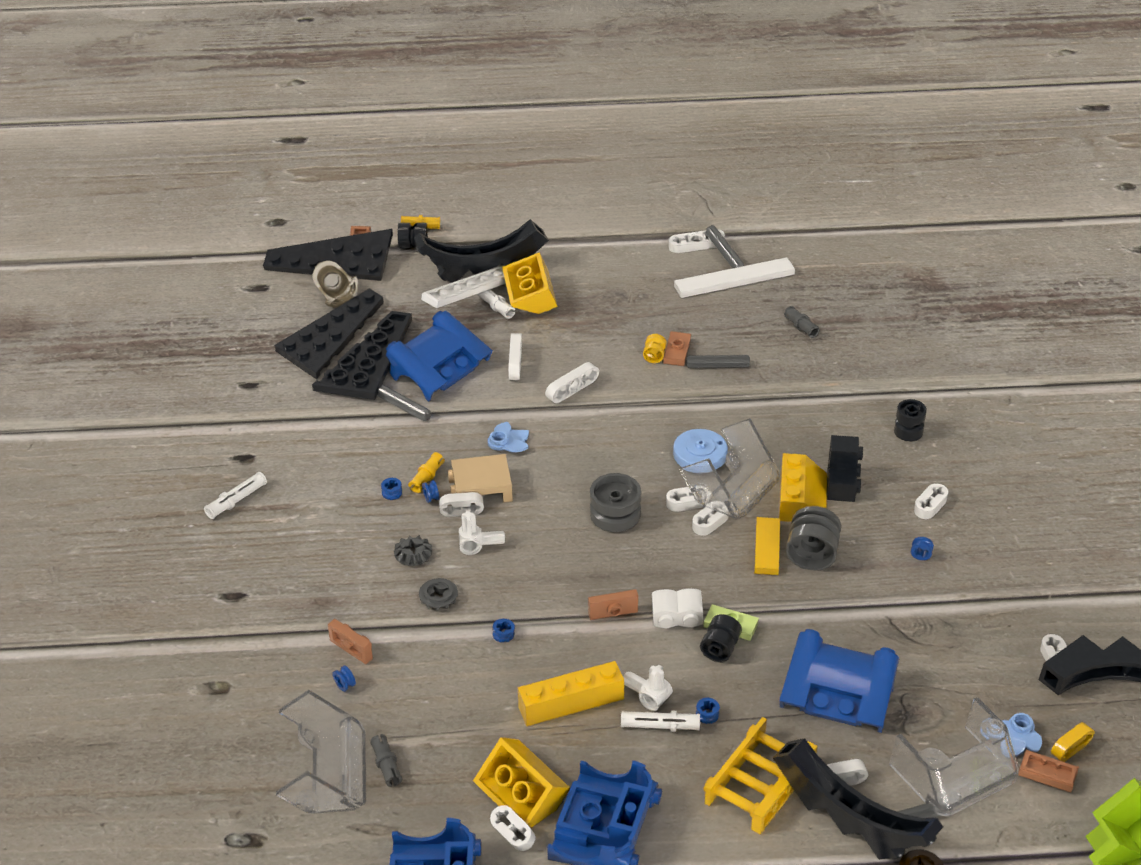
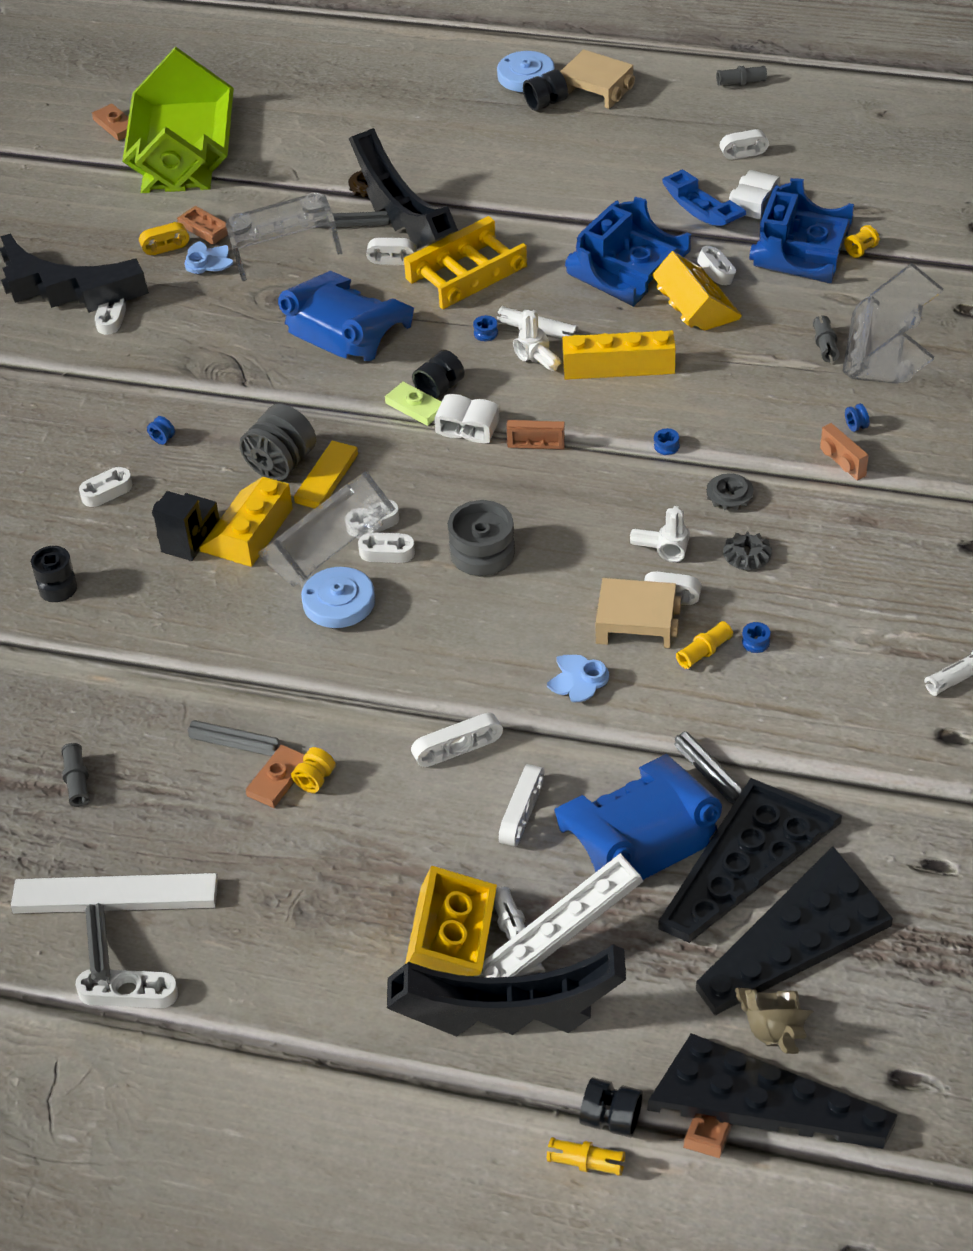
camera: 160 degrees left, 5 degrees up
blue bush [422,480,440,503] -> none

